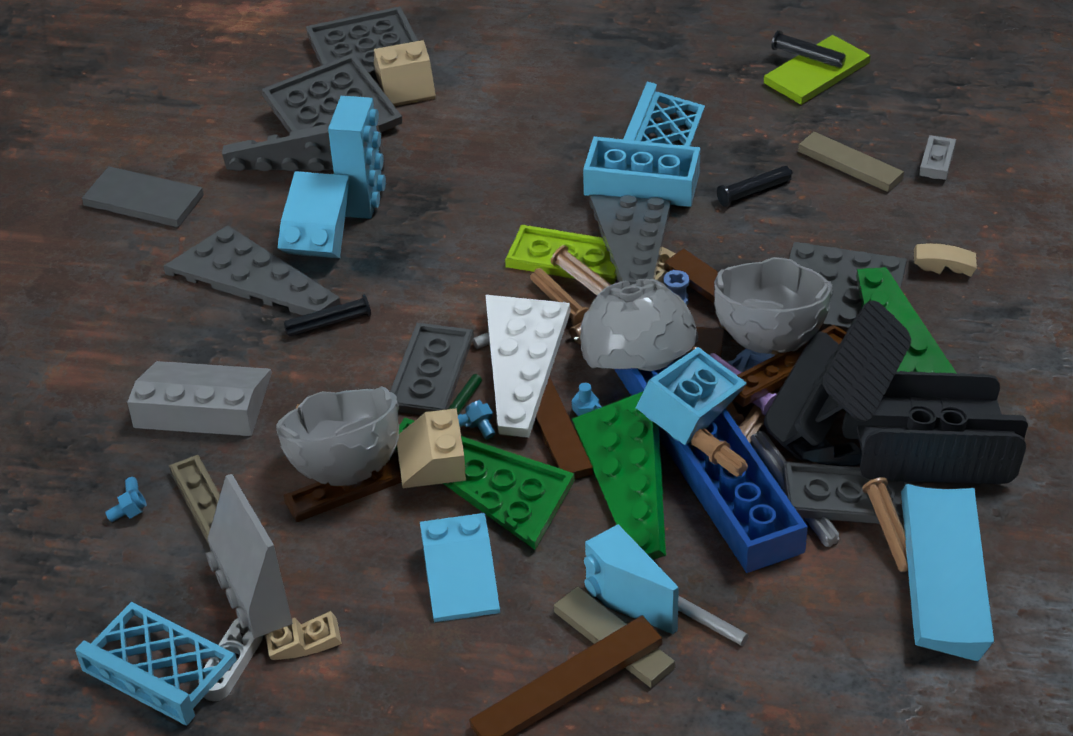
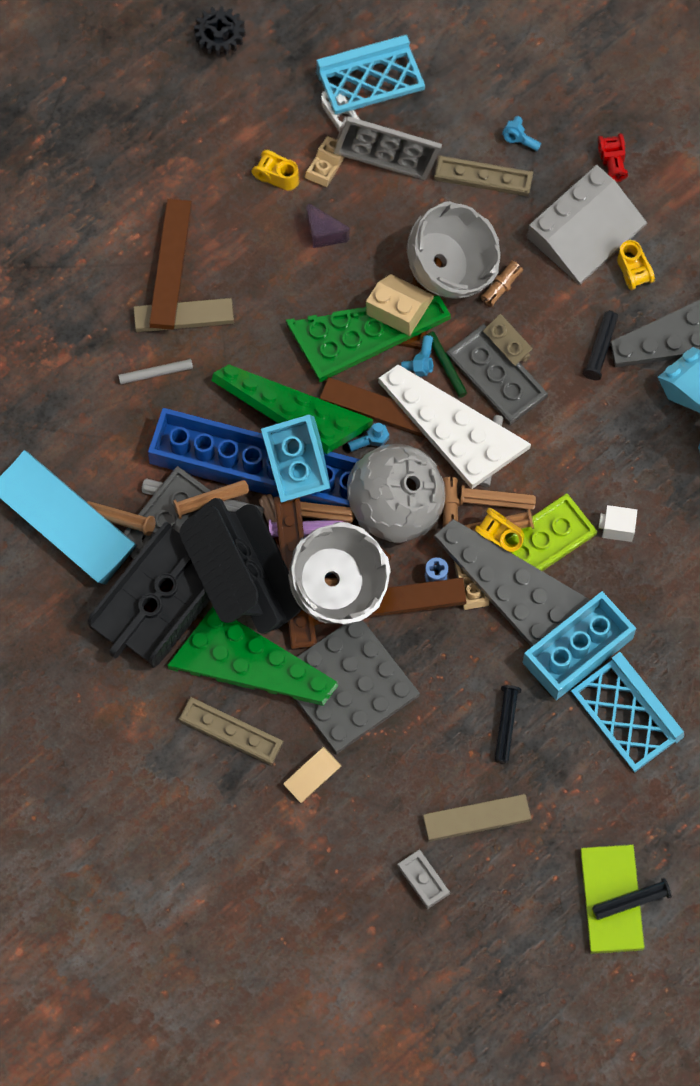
camera: 125 degrees right, 25 degrees up
medium azure slope [420,513,500,622] -> none
medium azure slope [584,524,679,634] -> none
medium nougat axle [691,428,748,477] -> none
none -> medium nougat axle [173,480,249,519]
none -> dark tan tile [179,697,283,766]
none -> yellow piece [251,150,299,191]
none -> clear purple slope [306,204,350,248]
none -> yellow piece [475,508,524,552]
none -> dark tan hinge [483,314,533,366]
none -> red connector [597,133,628,182]
none -> white brick [598,505,637,542]
none -> yellow piece [617,240,655,290]

